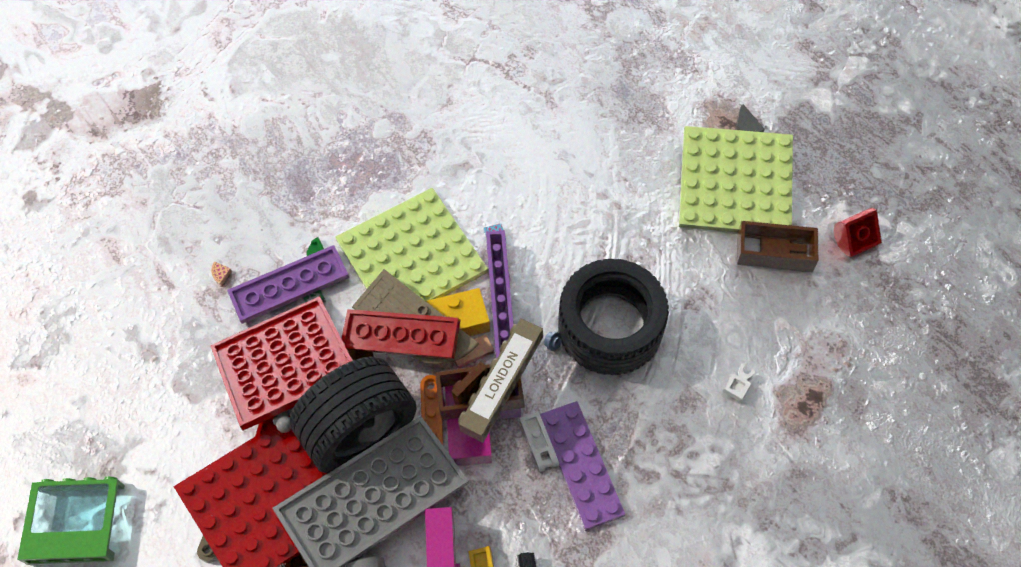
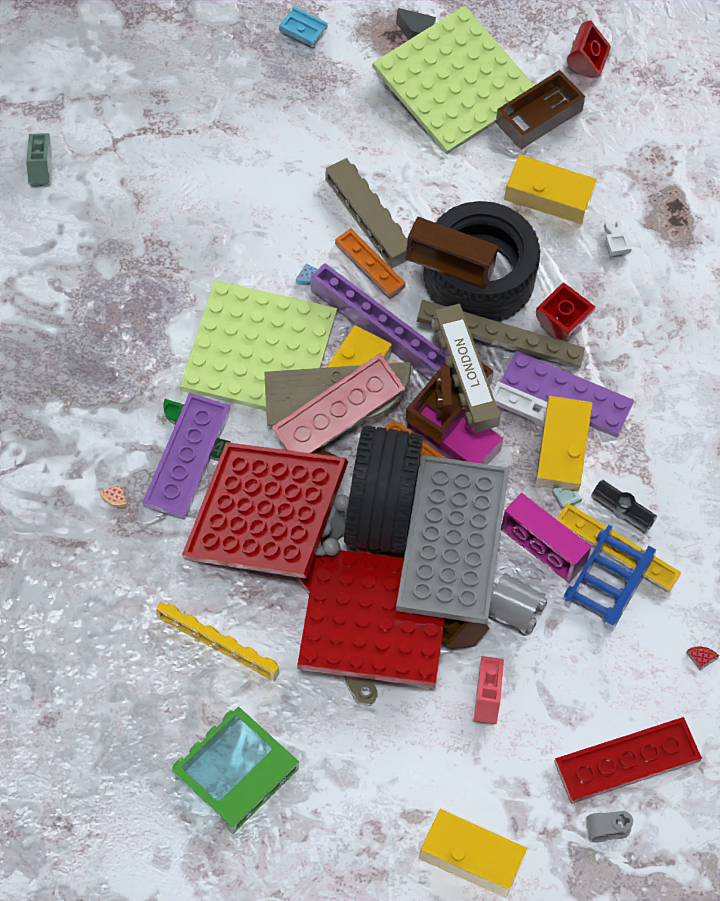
camera: 50 degrees left, 0 degrees up
none -> sand green slope [26,133,50,185]
none -> yellow plate [156,602,279,682]
none -> medium azure plate [279,7,328,47]
none -> dark tan brick [325,158,408,268]
none -> orange plate [335,228,406,298]
none -> reddish brown piece [405,216,498,289]
none -> dark tan plate [416,300,585,369]
none -> yellow brick [504,154,597,225]
none -> yellow brick [535,396,592,493]
none -> red brick [536,282,596,339]
none -> light aqua tile [552,487,582,510]

